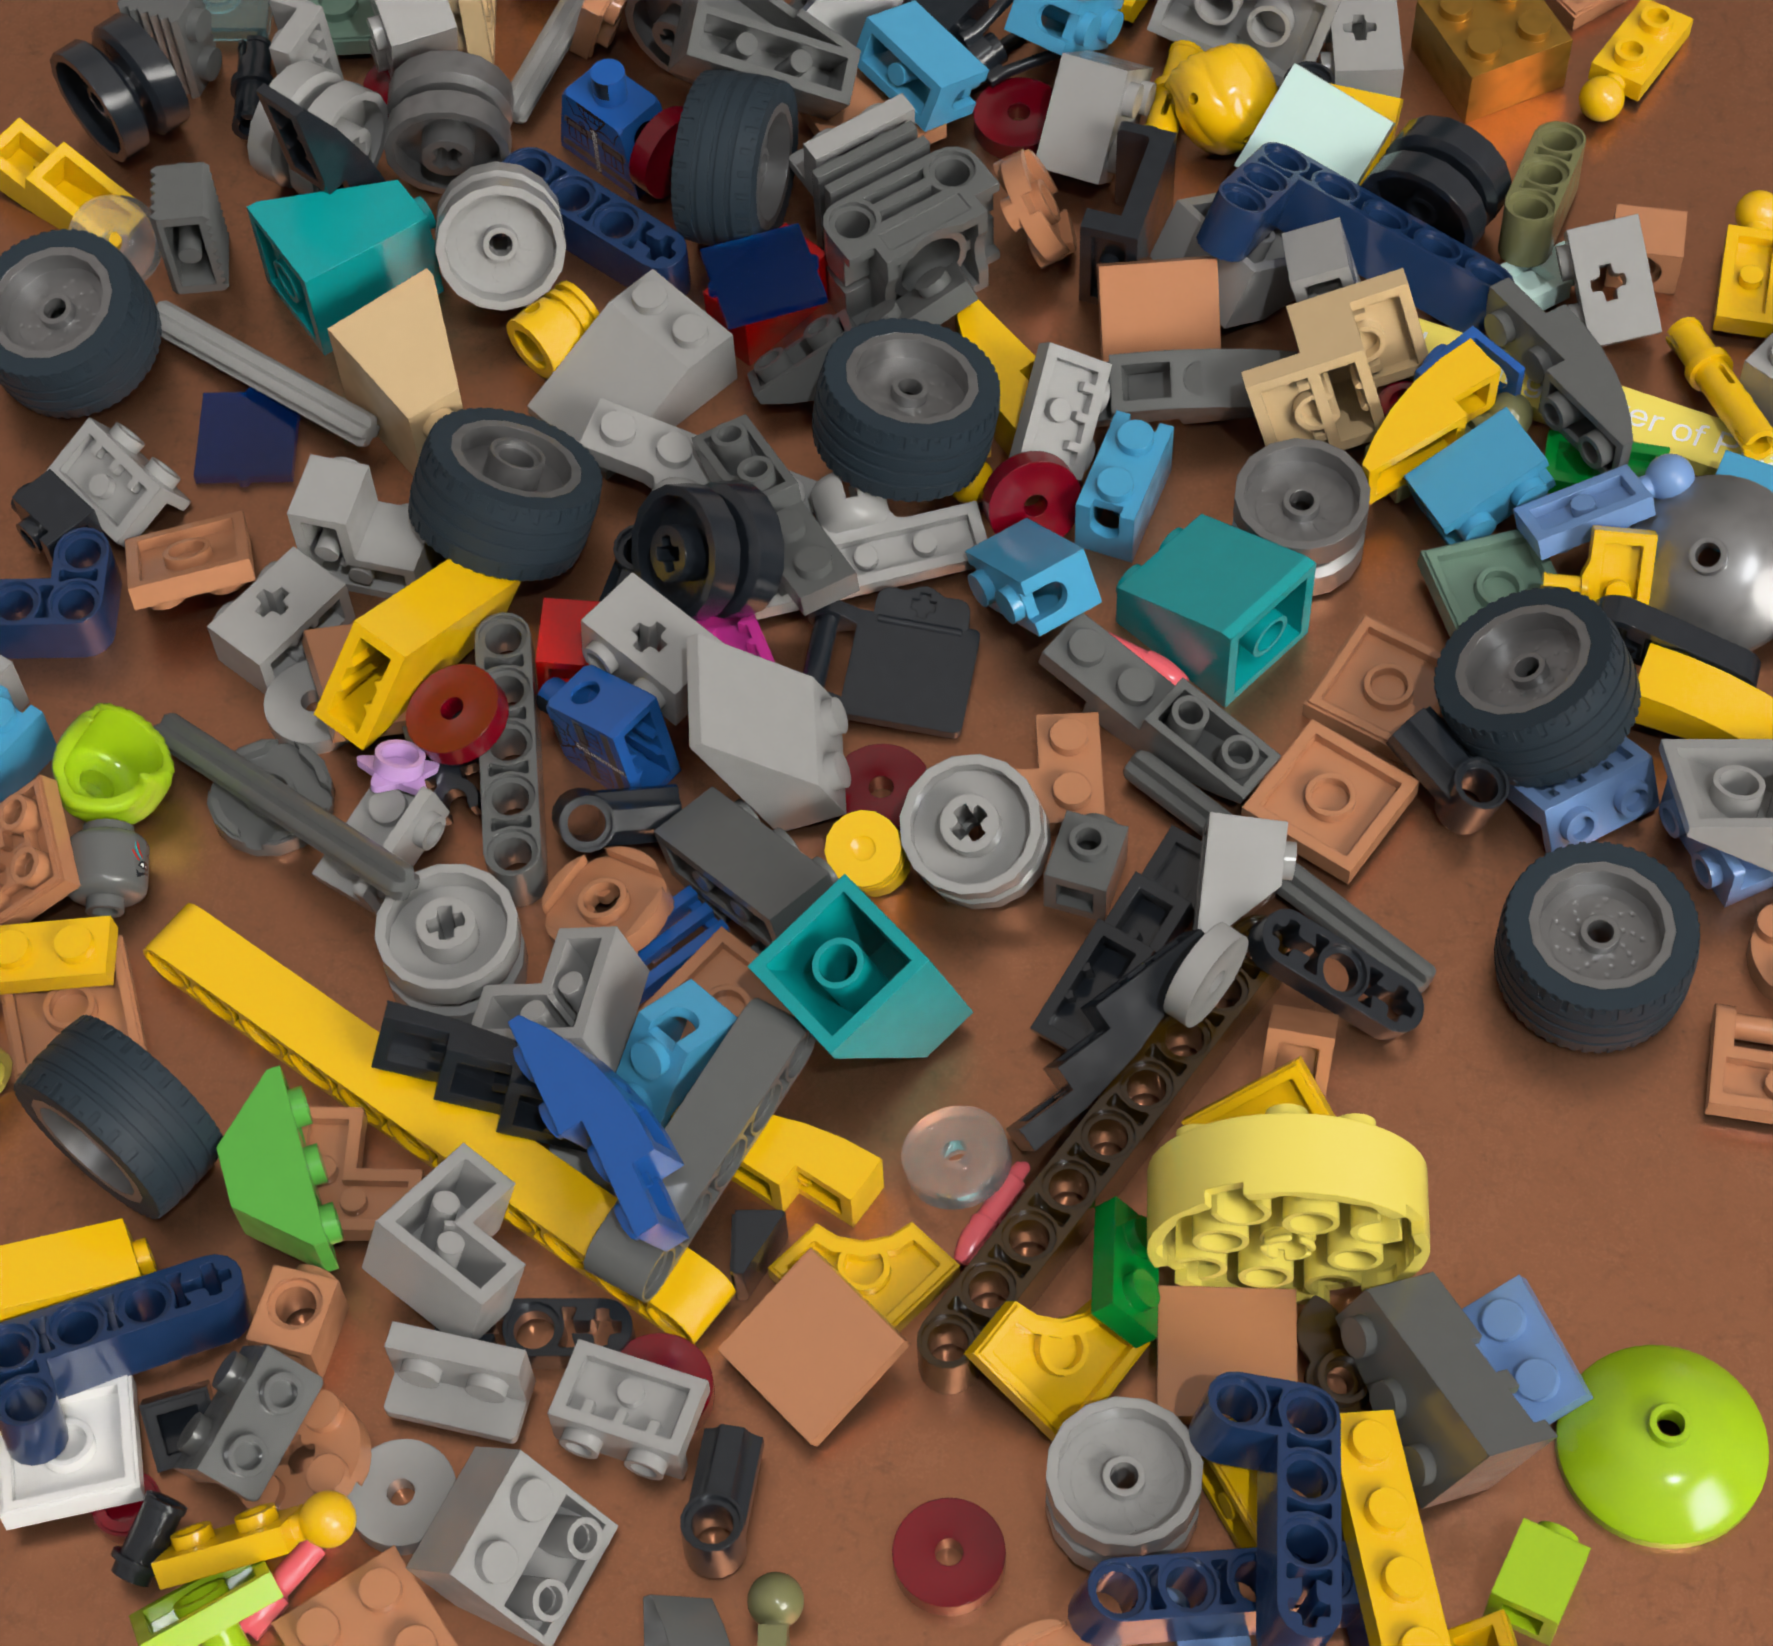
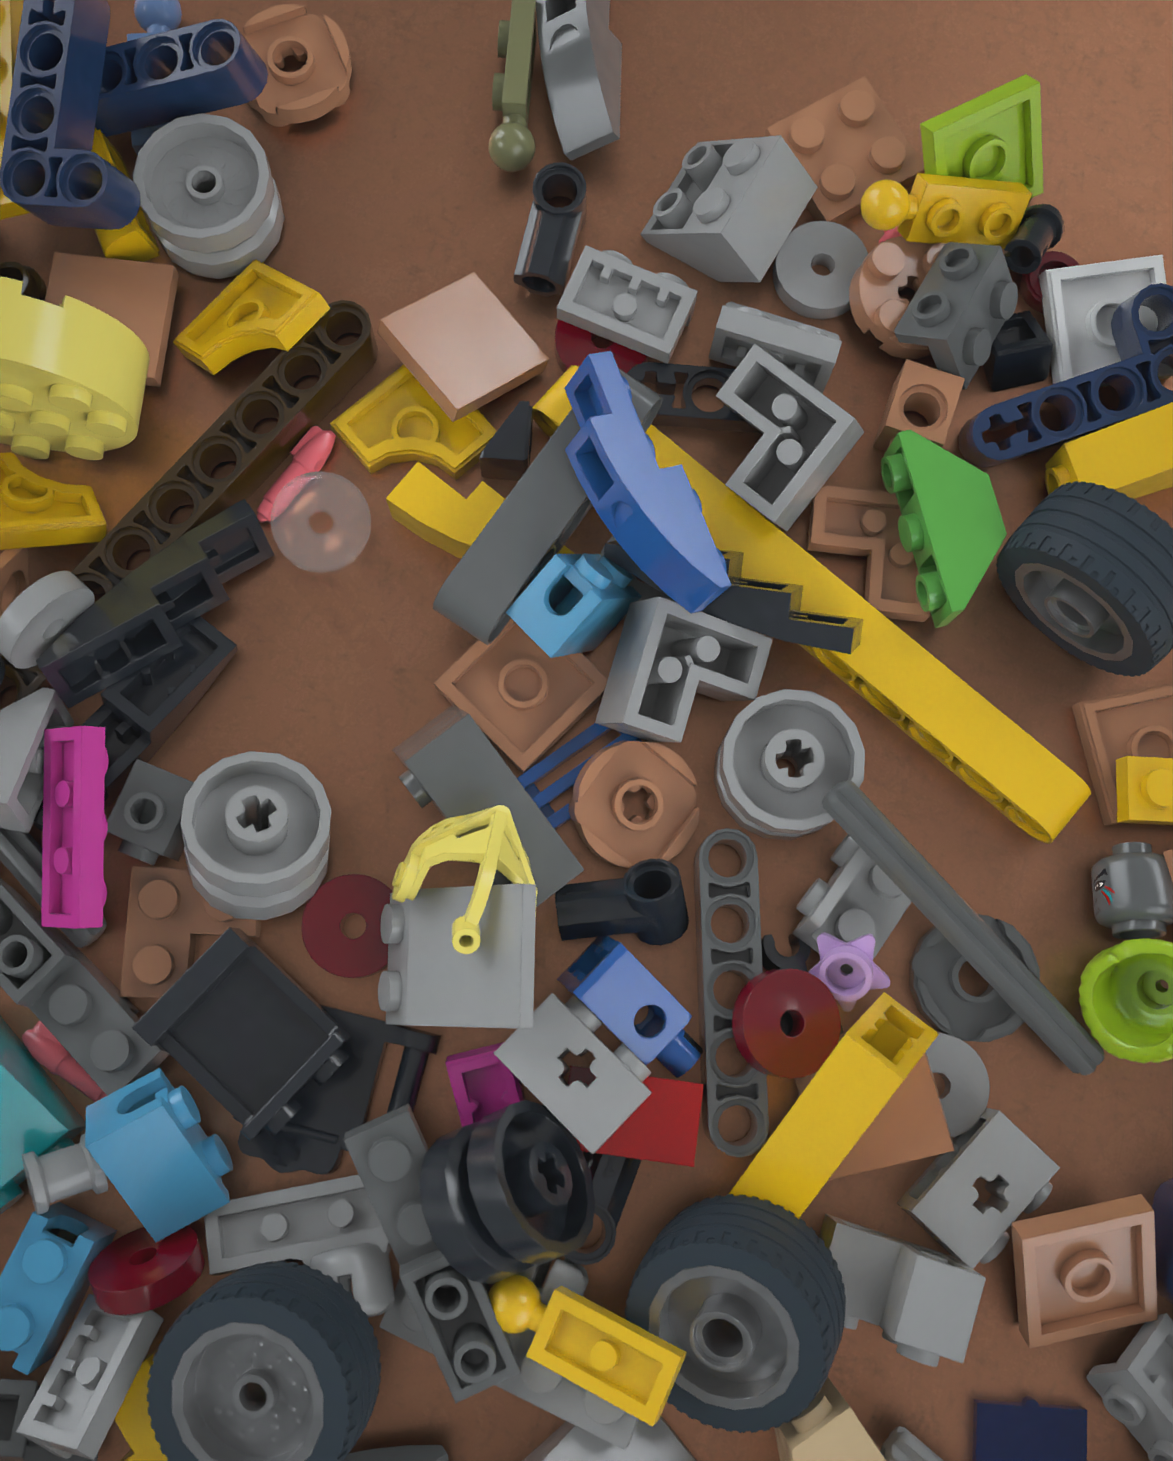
camera: 175 degrees right, 20 degrees up
teal slope [748,874,974,1059] -> none
yellow piece [824,810,911,897] -> none
dark red piece [892,1498,1006,1616] -> none
green plate [1091,1196,1160,1348] -> none
none -> light grey bush [22,1134,108,1215]
none -> dark pink plate [41,726,109,929]
none -> black panel [131,927,351,1141]
none -> light yellow helmet [392,805,538,954]
none -> yellow plate [488,1275,687,1427]

